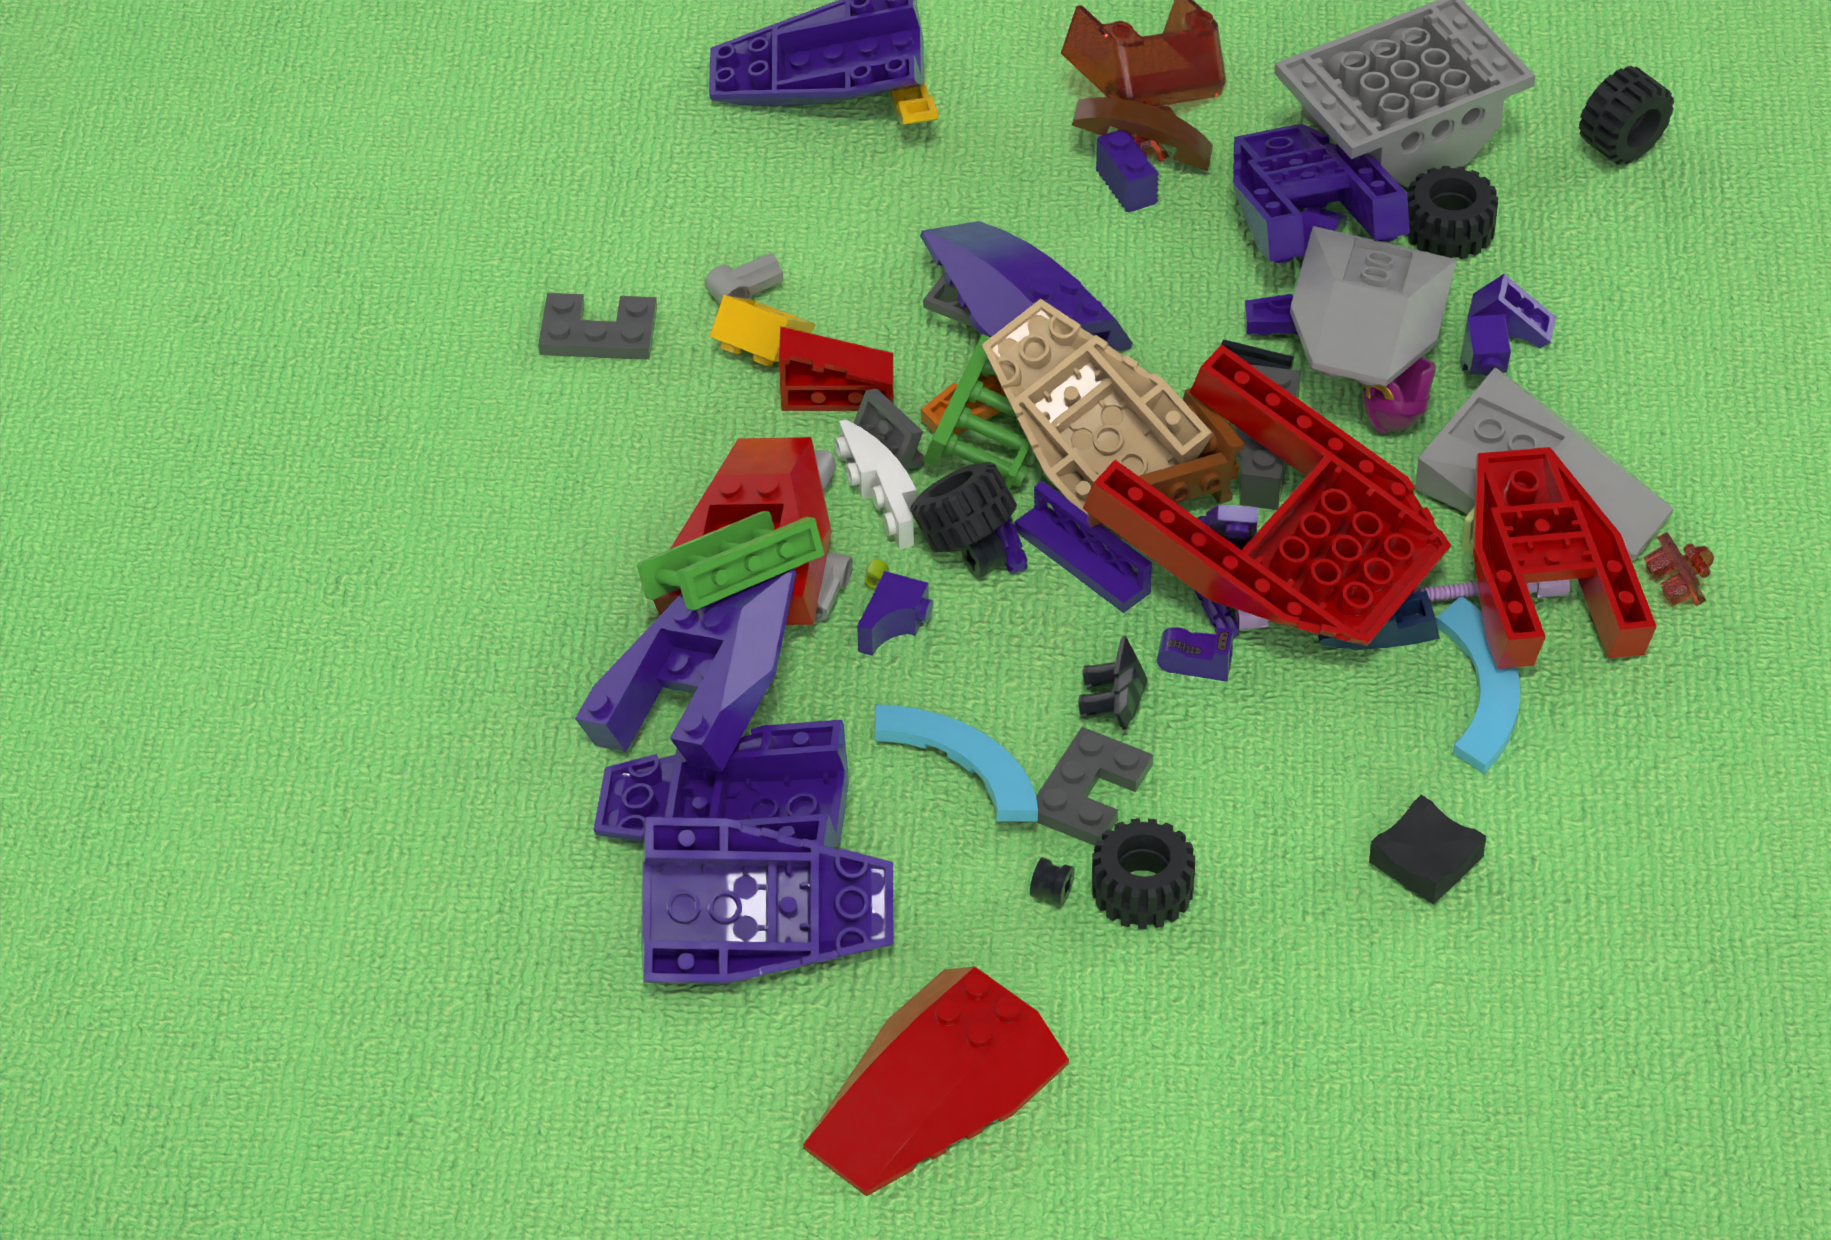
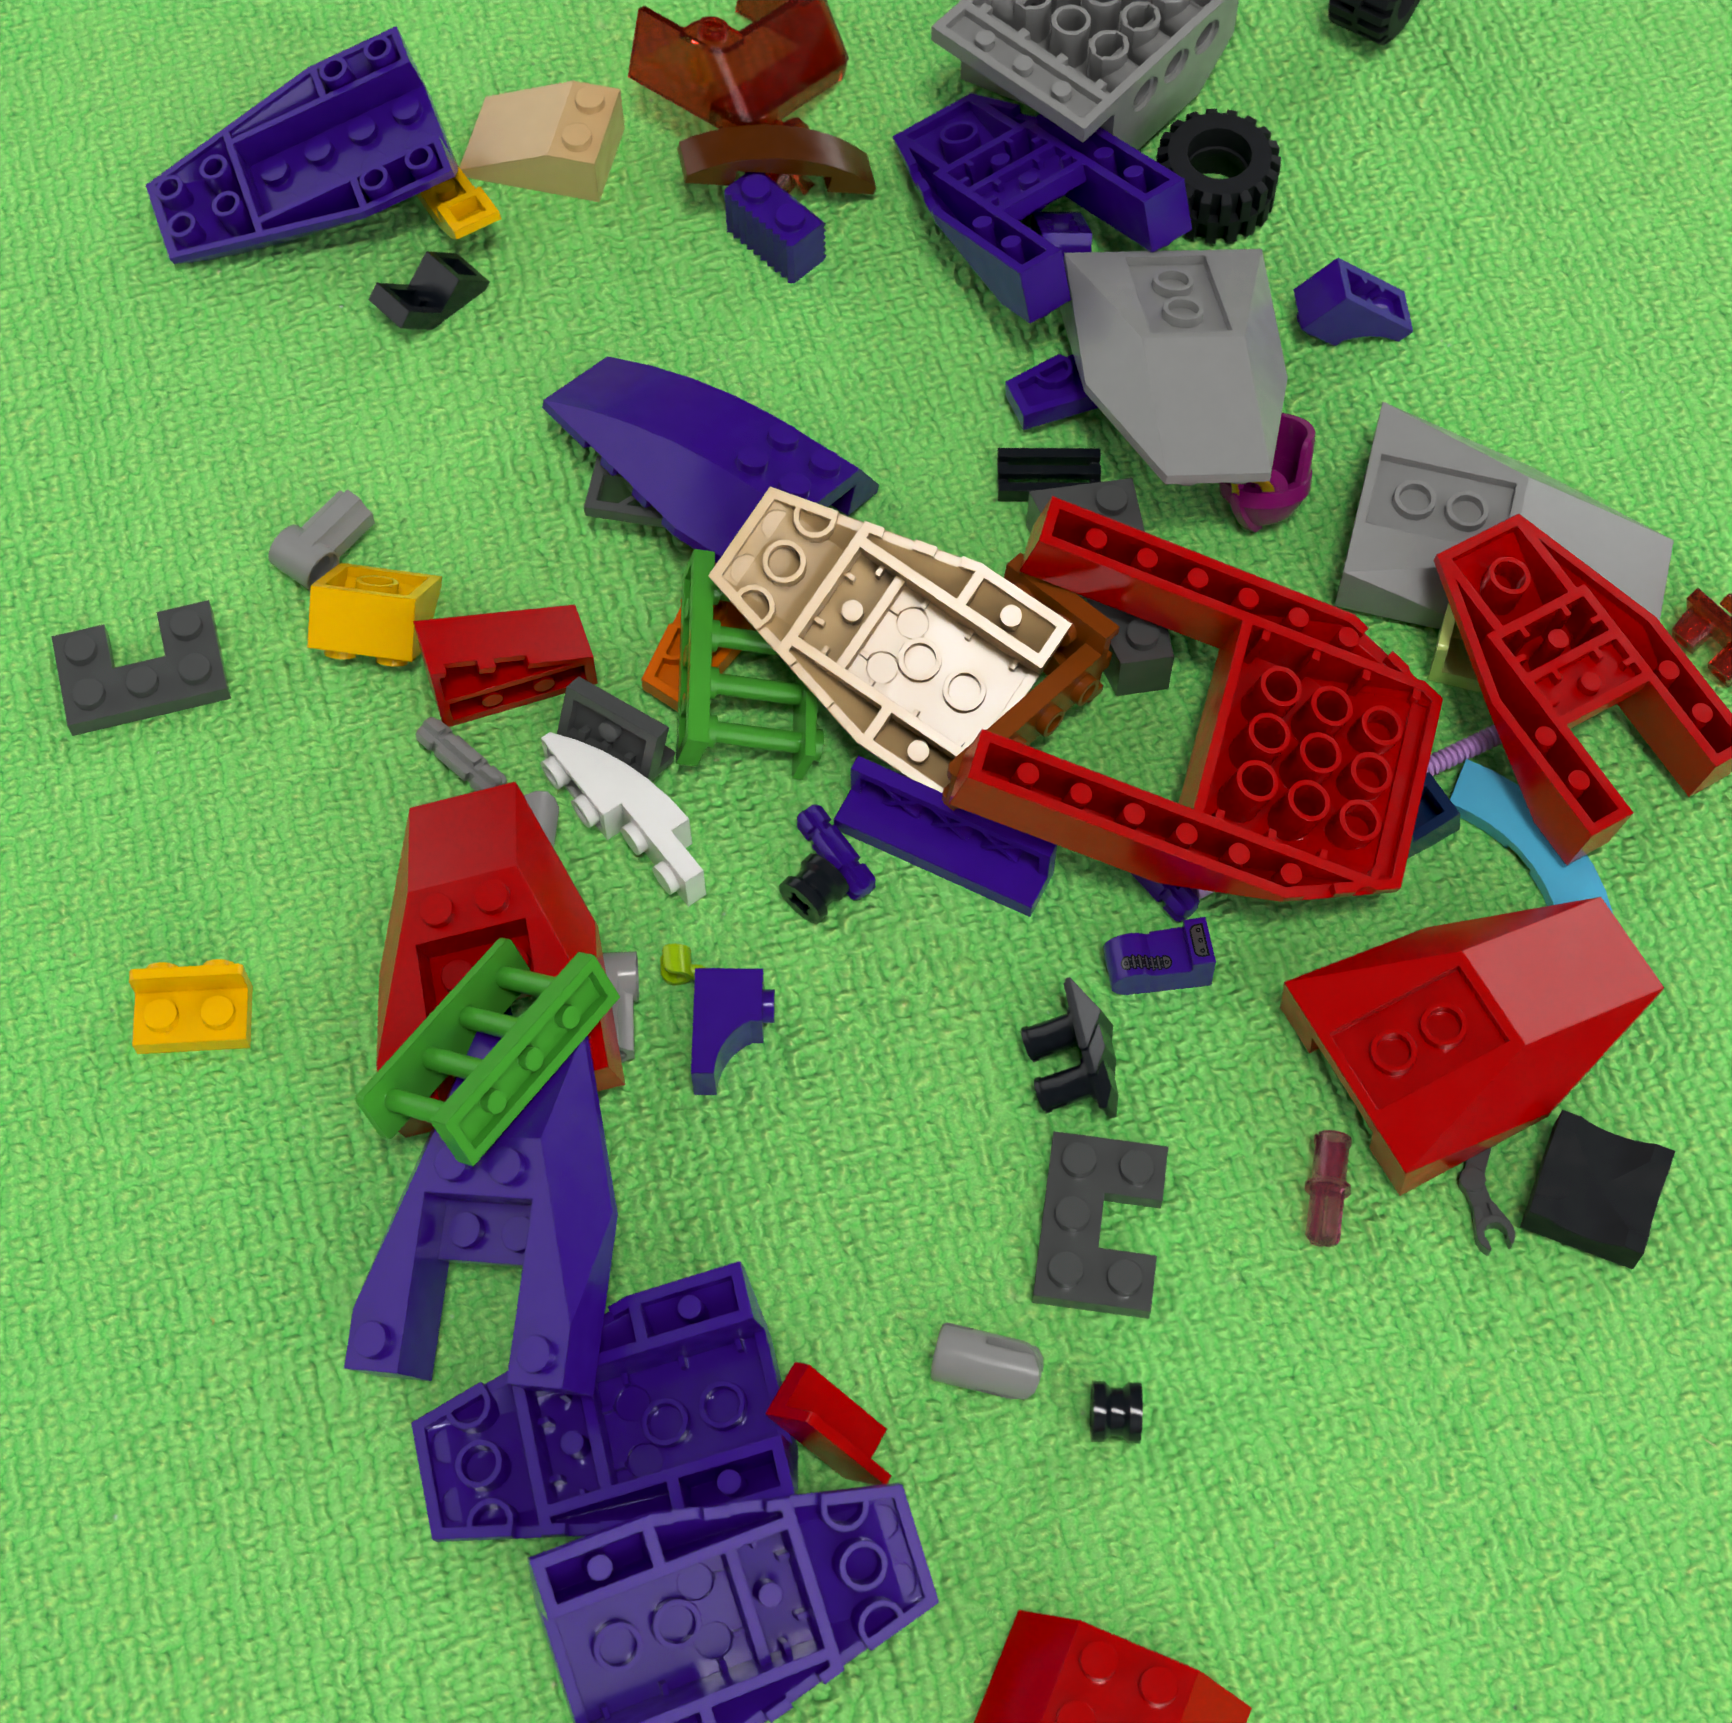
camera: 20 degrees left, 15 degrees up
medium azure tile [875,704,1038,822] -> none
black tyre [910,462,1017,552] -> none
black tyre [1092,818,1195,929] -> none
dark purple wing [1198,505,1258,550] -> none
dark purple arch [1460,314,1511,376] -> none
none -> yellow bracket [129,959,253,1054]
none -> slope [368,251,490,330]
none -> light grey axle [416,717,507,791]
none -> tan slope [460,81,625,202]
none -> red panel [765,1362,892,1485]
none -> light grey arm [931,1323,1043,1400]
none -> red wedge [1280,897,1664,1196]
none -> axle [1304,1130,1352,1247]
none -> dark grey piece [1458,1144,1516,1256]

